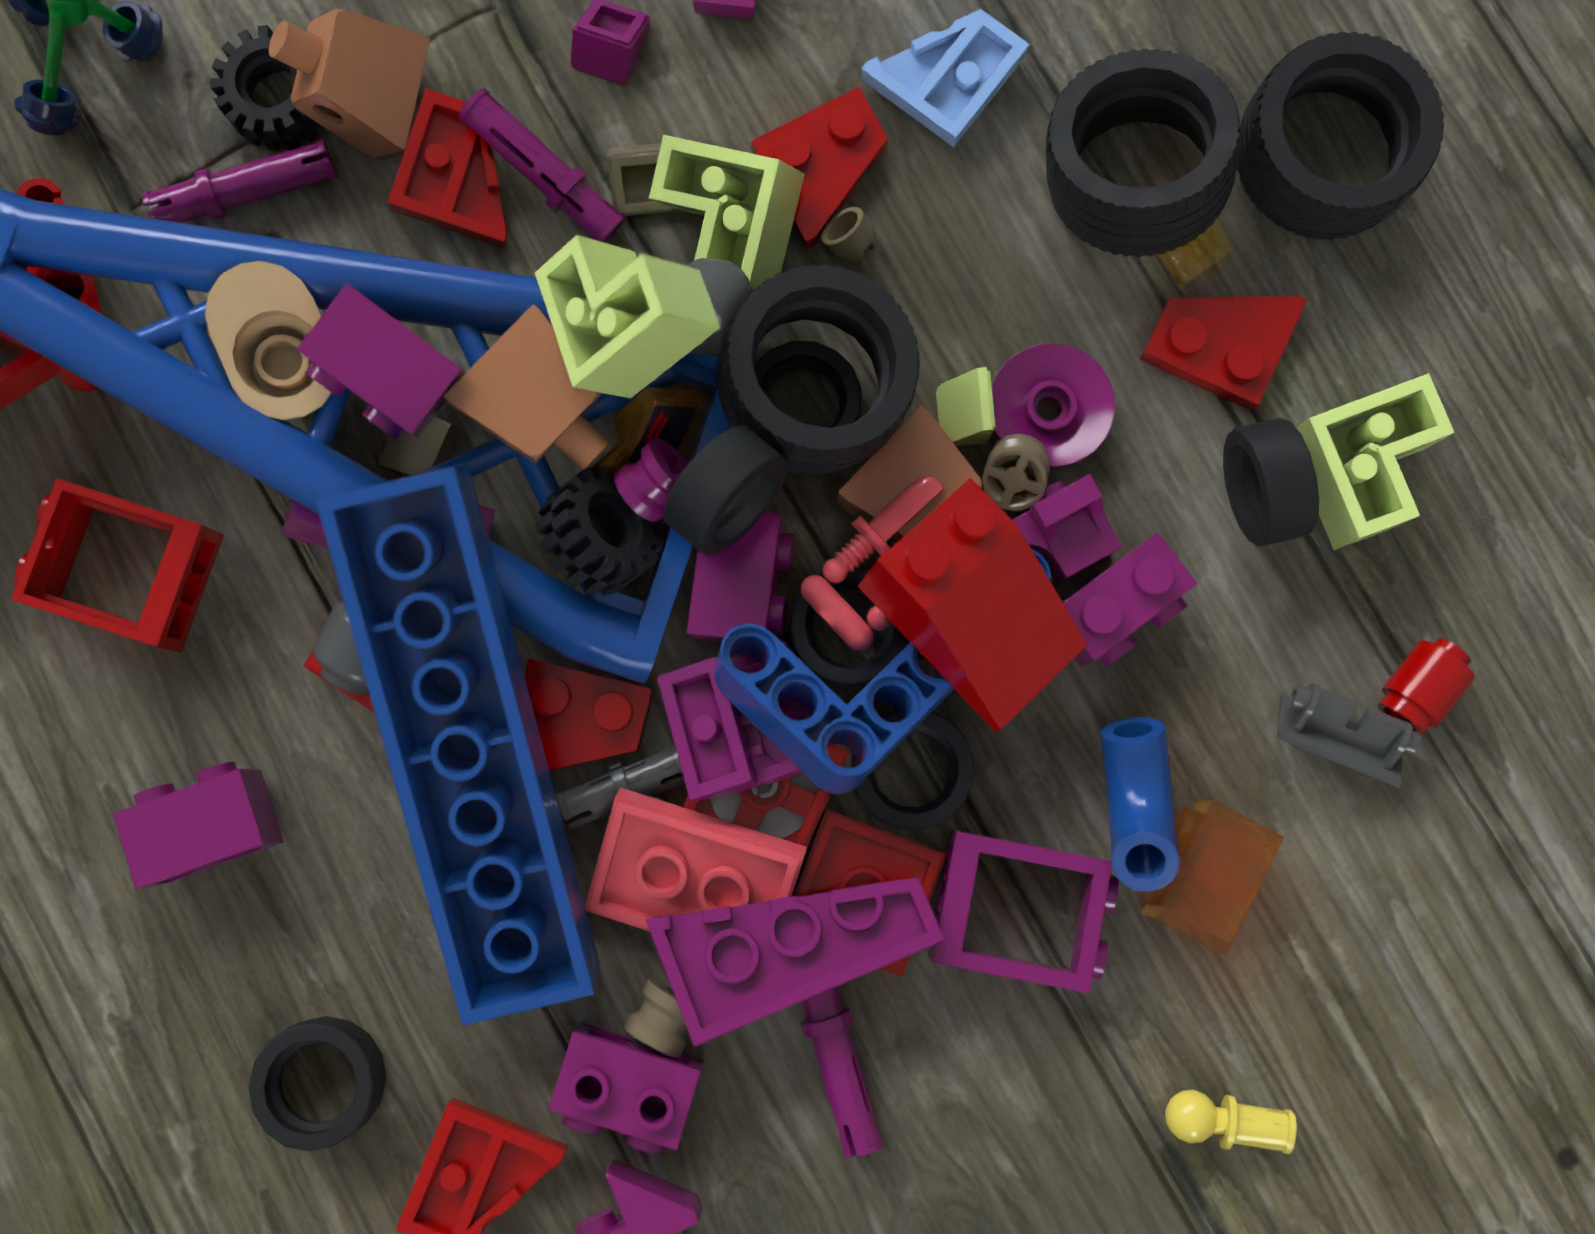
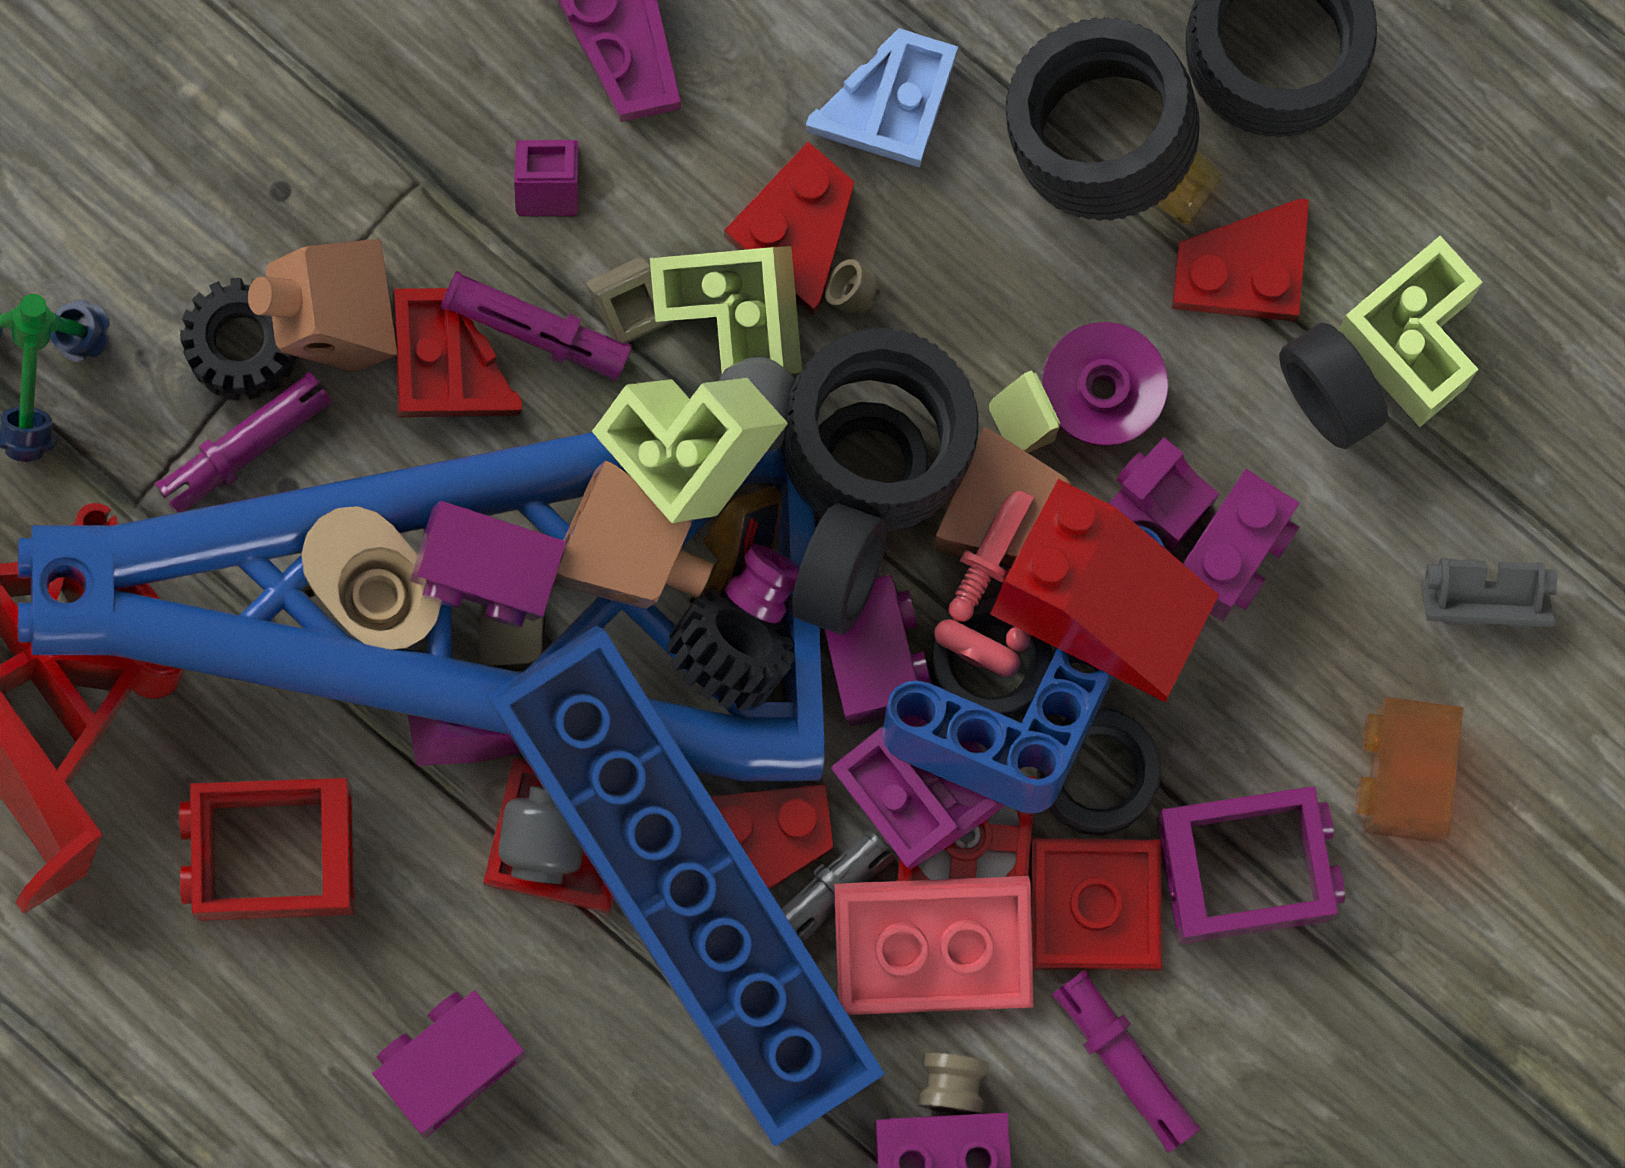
camera: 25 degrees left, 5 degrees down
magenta wing [645,877,945,1047] -> none
dark tan wheel [982,434,1051,511] -> none
blue cylinder [1100,717,1180,892] -> none
light yellow pin [1165,1089,1296,1154] -> none
red brick [1378,638,1475,736] -> none

